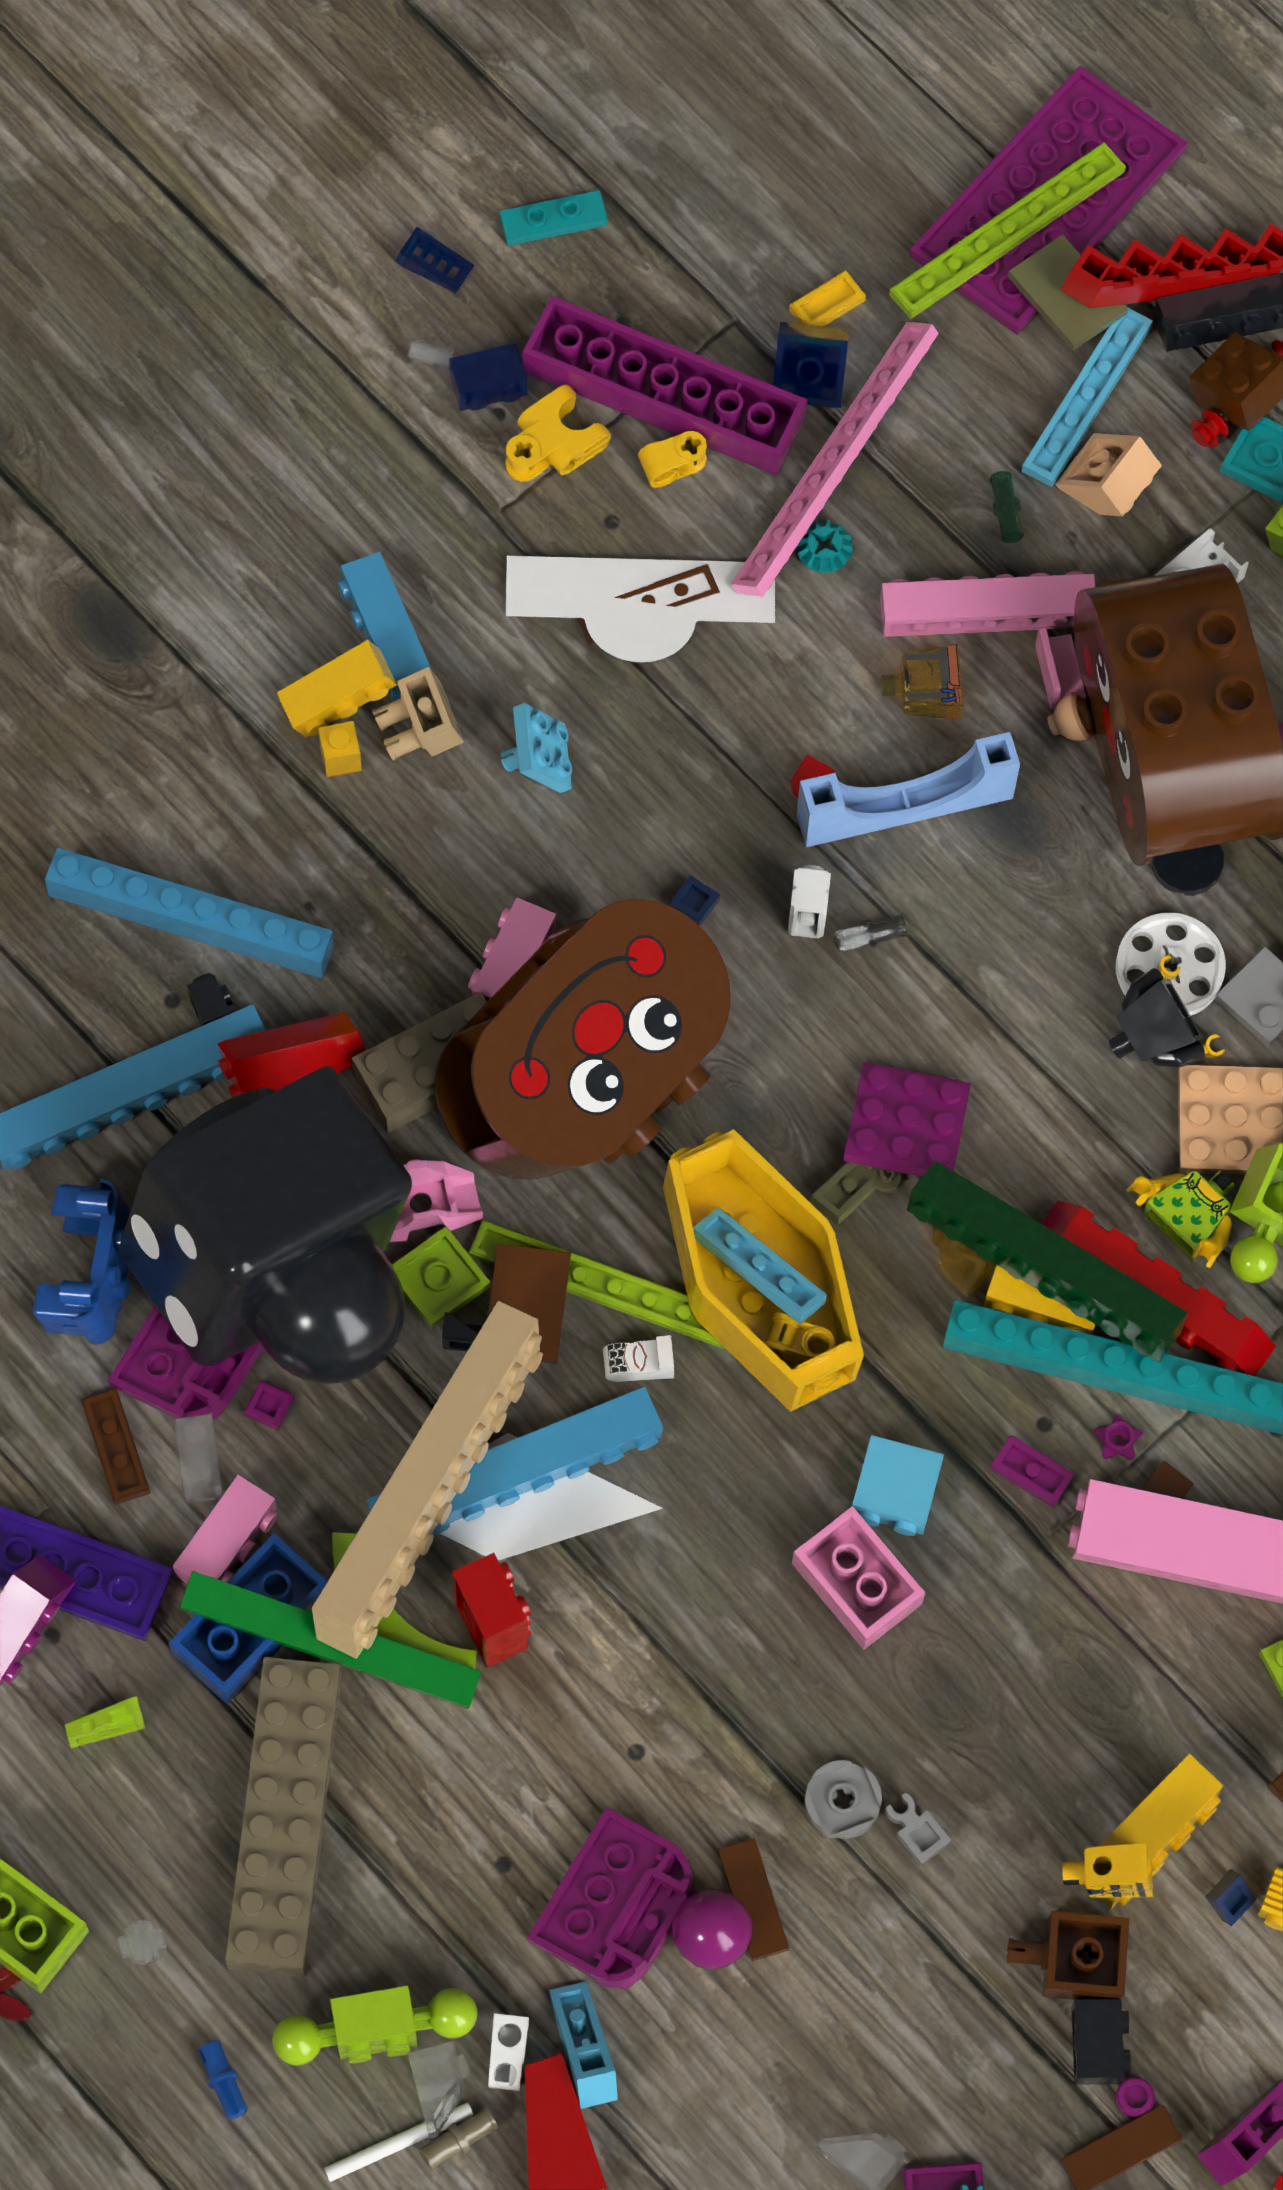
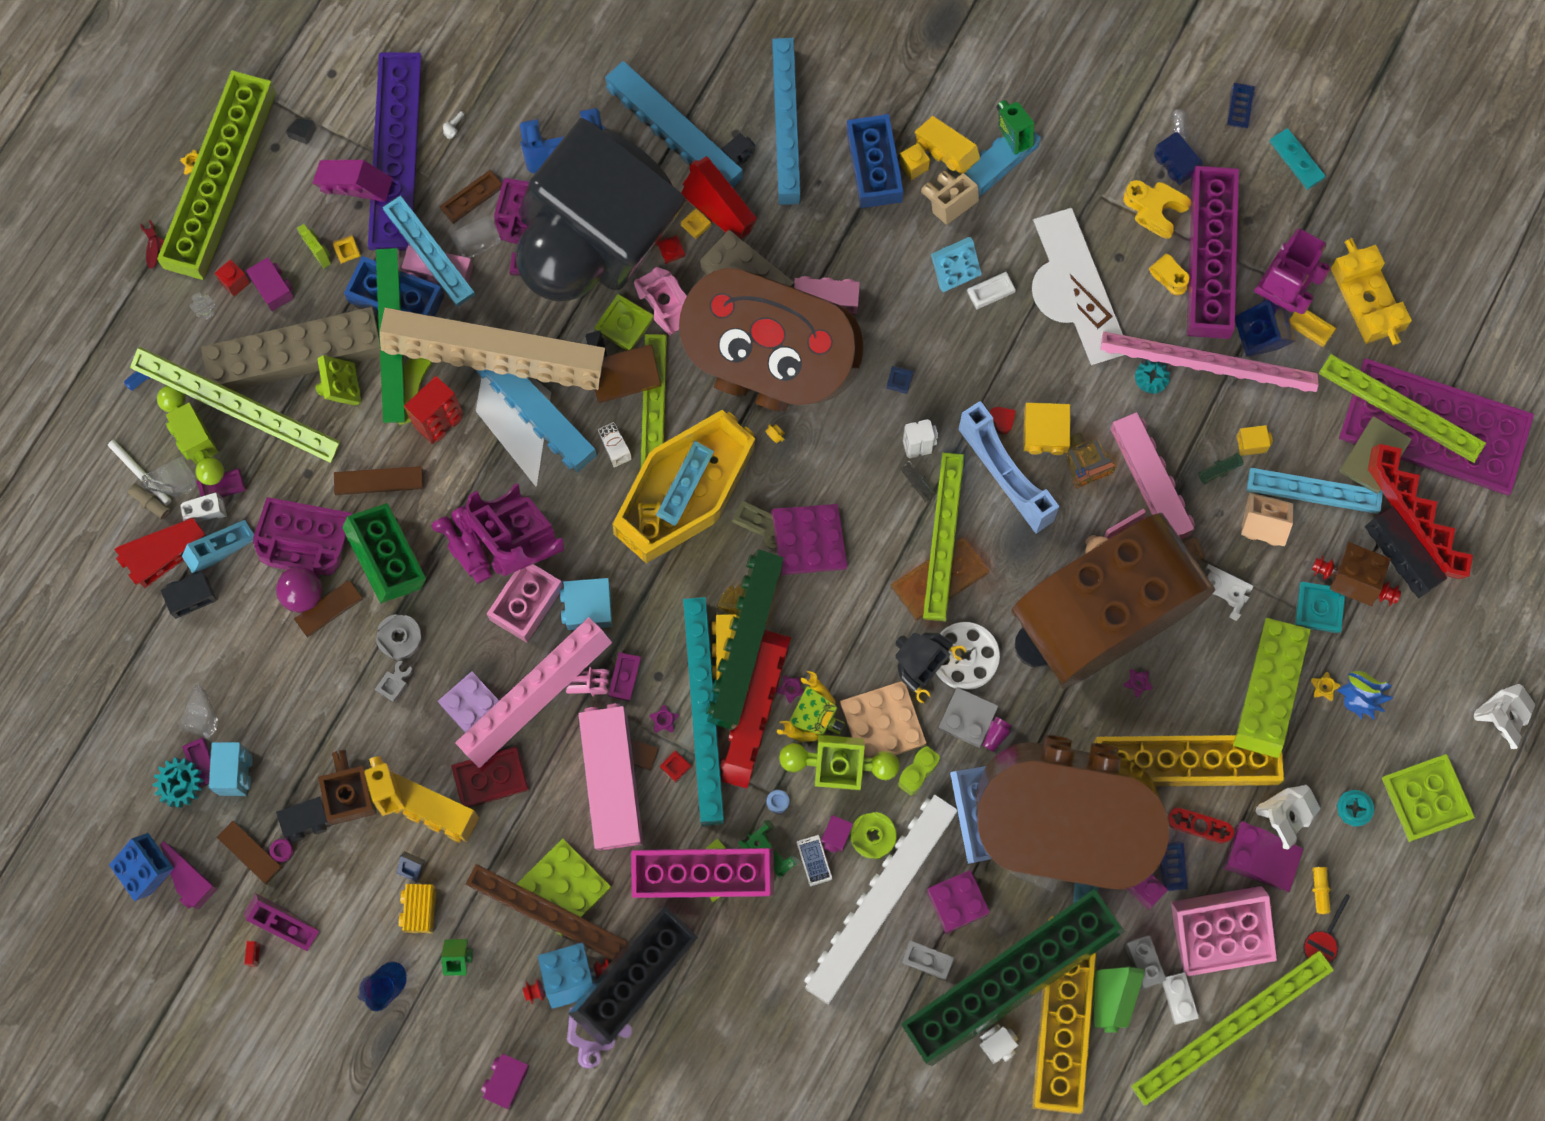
camera: 75 degrees right, 5 degrees up
none -> lime plate [130,347,341,463]
none -> black brick [161,572,217,619]
none -> magenta tile [196,468,246,497]
none -> medium azure brick [209,742,253,796]
none -> red brick [214,259,250,297]
none -> magenta brick [246,257,294,312]
none -> lime plate [316,355,361,406]
none -> yellow slope [332,235,361,263]
none -> reddish brown tile [334,466,423,495]
none -> green brick [342,503,426,604]
none -> medium azure plate [383,196,475,307]
none -> magenta piece [431,506,493,584]
none -> lavender brick [438,672,499,733]
none -> dark red tile [451,746,529,808]
none -> bright pink brick [455,617,612,768]
none -> magenta piece [458,483,564,576]
none -> bright pink arm [566,667,609,697]
none -> red tile [660,750,692,783]
none -> yellow plate [765,424,785,444]
none -> magenta plate [776,675,804,703]
none -> blue brick [846,114,903,209]
none -> clear orange plate [890,537,990,621]
none -> lime tile [923,452,964,621]
none -> white tile [967,272,1016,309]
none -> green torso [996,100,1034,155]
none -> yellow brick [1023,403,1070,455]
none -> yellow brick [1236,425,1273,456]
none -> magenta container [1254,228,1331,314]
none -> yellow brick [1331,238,1412,345]

